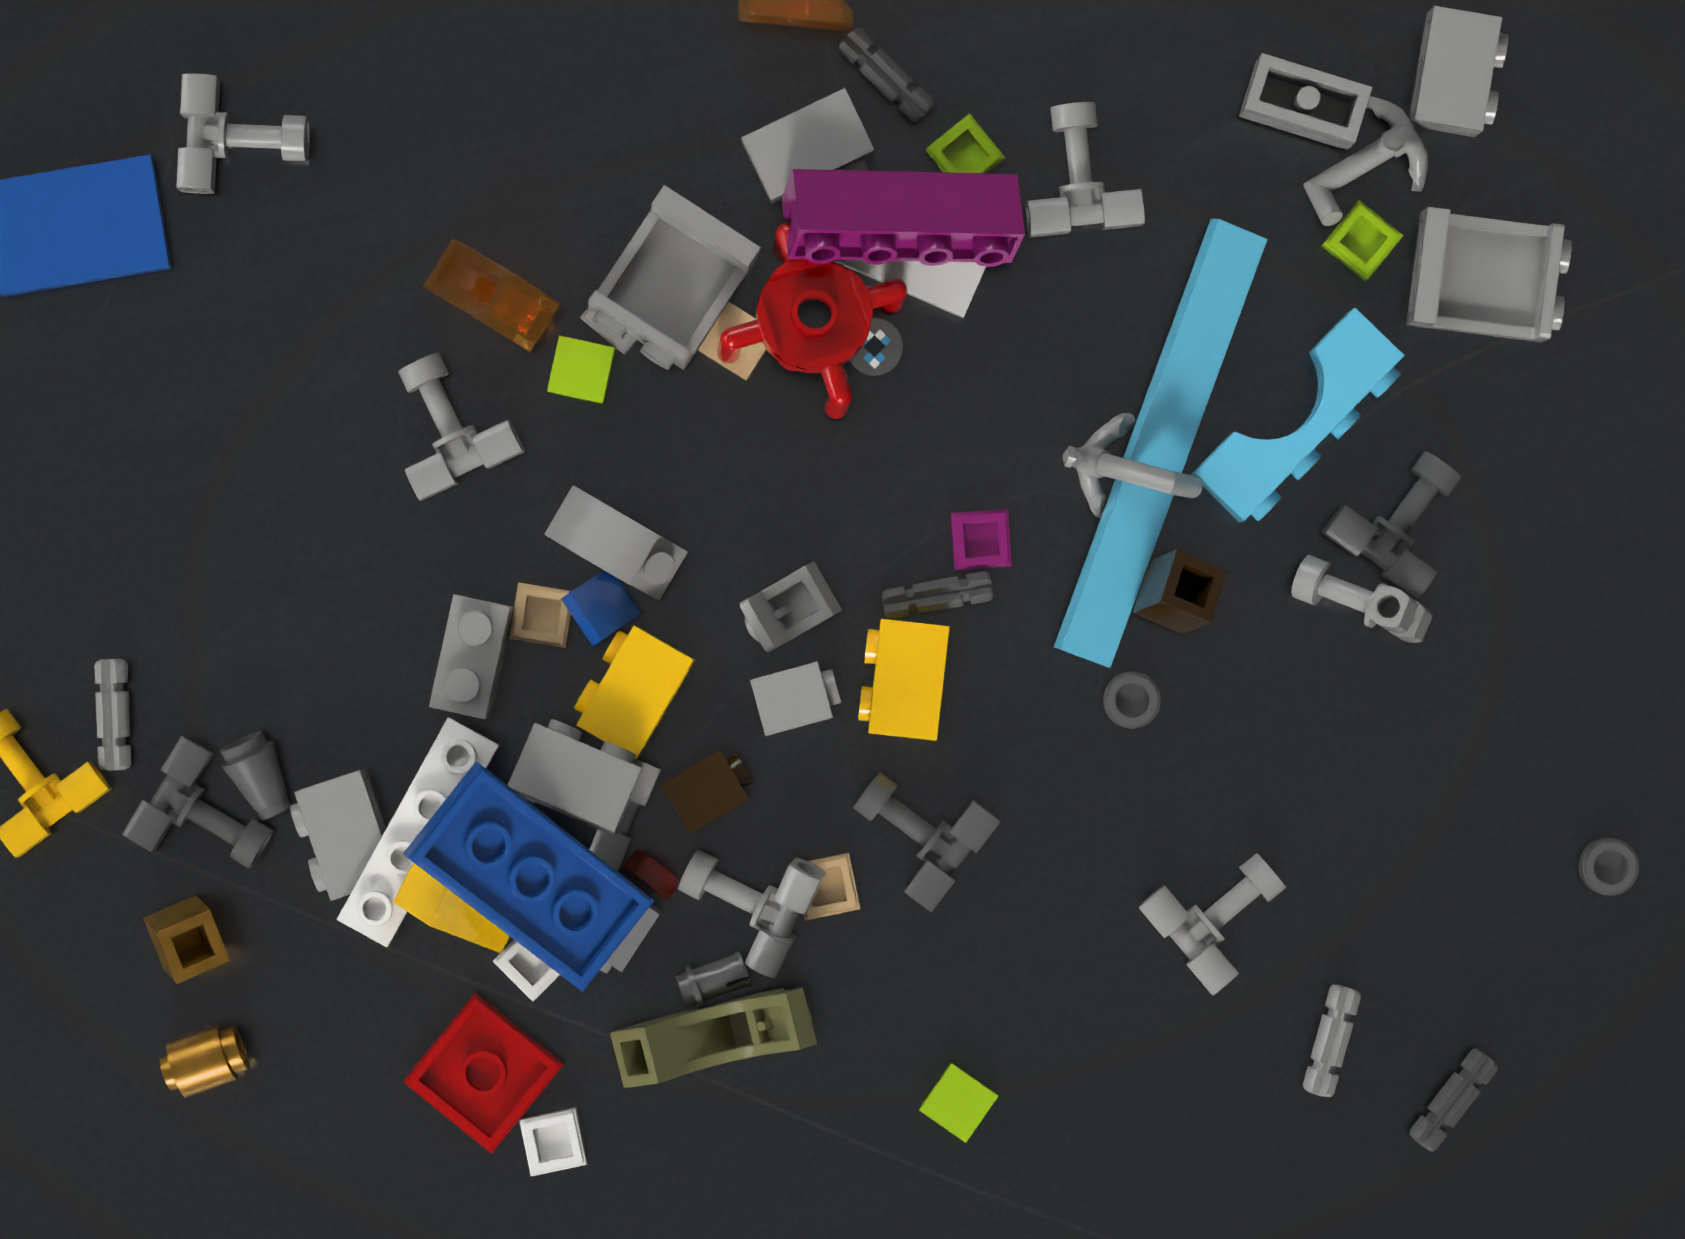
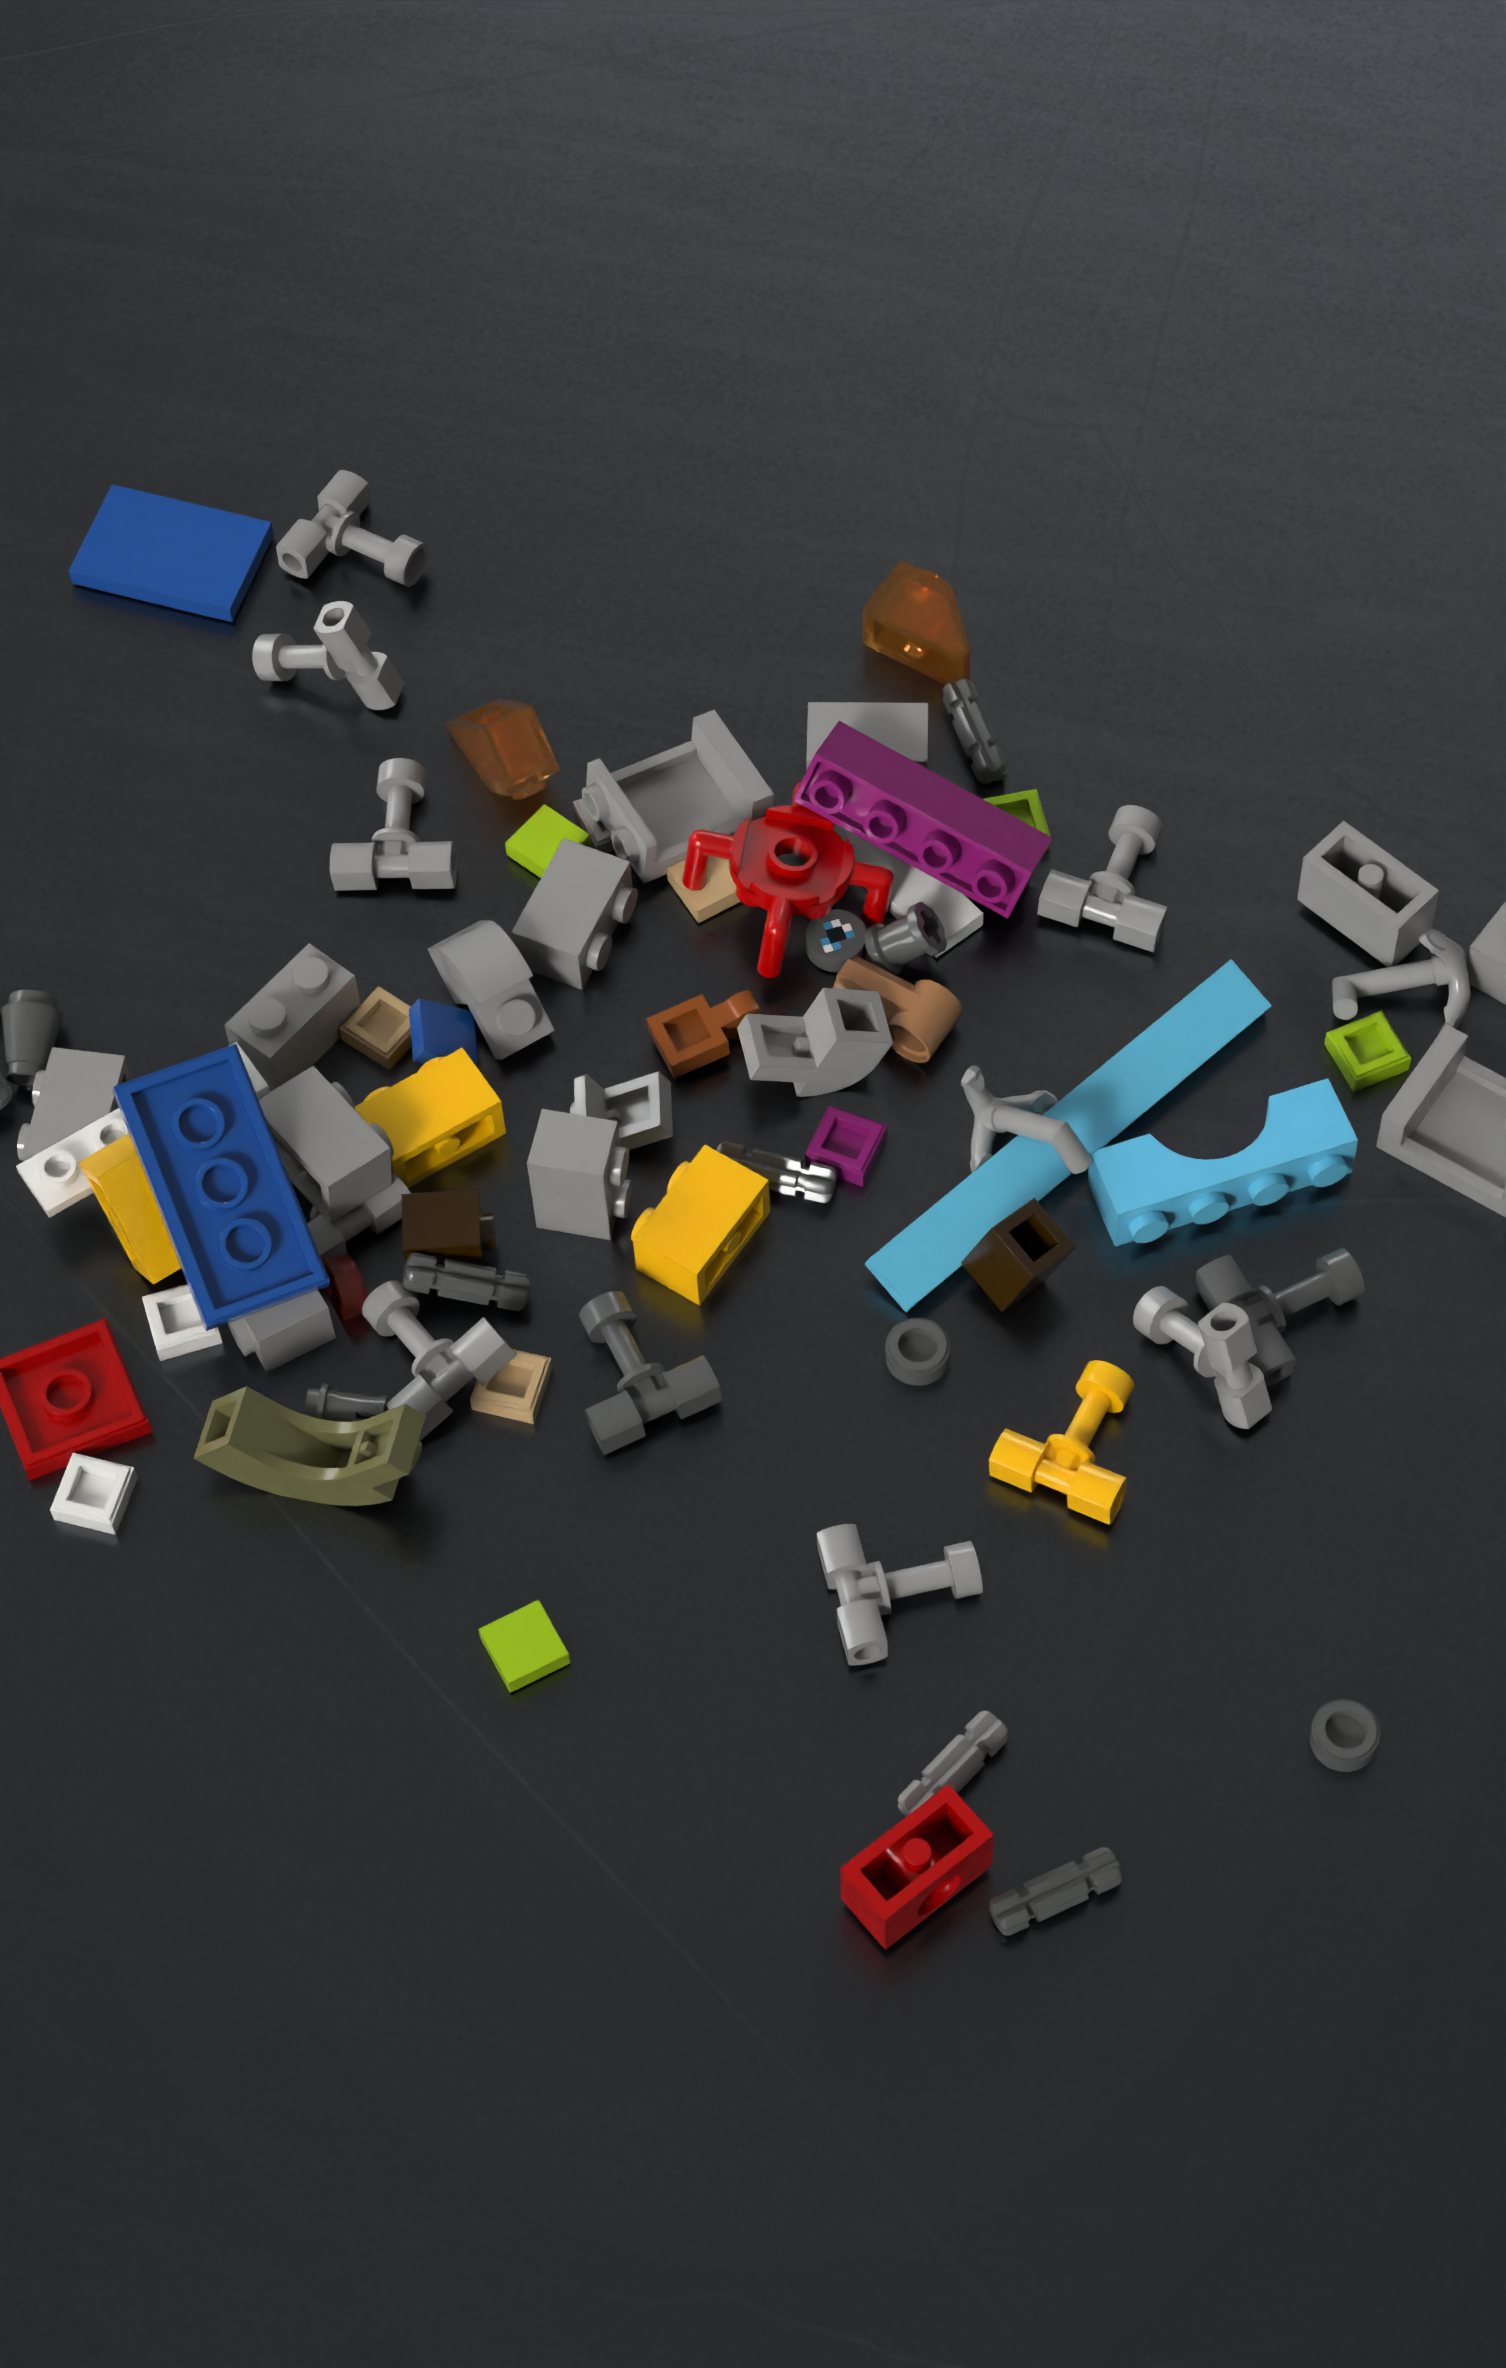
camera: 30 degrees right, 30 degrees down
none -> light grey bar [252,601,405,710]
none -> dark grey axle [403,1252,530,1311]
none -> light grey brick [511,838,638,990]
none -> dark orange plate [646,990,760,1079]
none -> light grey brick [737,988,893,1097]
none -> medium nougat piece [832,956,963,1063]
none -> red brick [840,1784,994,1950]
none -> dark grey bush [864,902,947,975]
none -> yellow bar [989,1360,1134,1525]

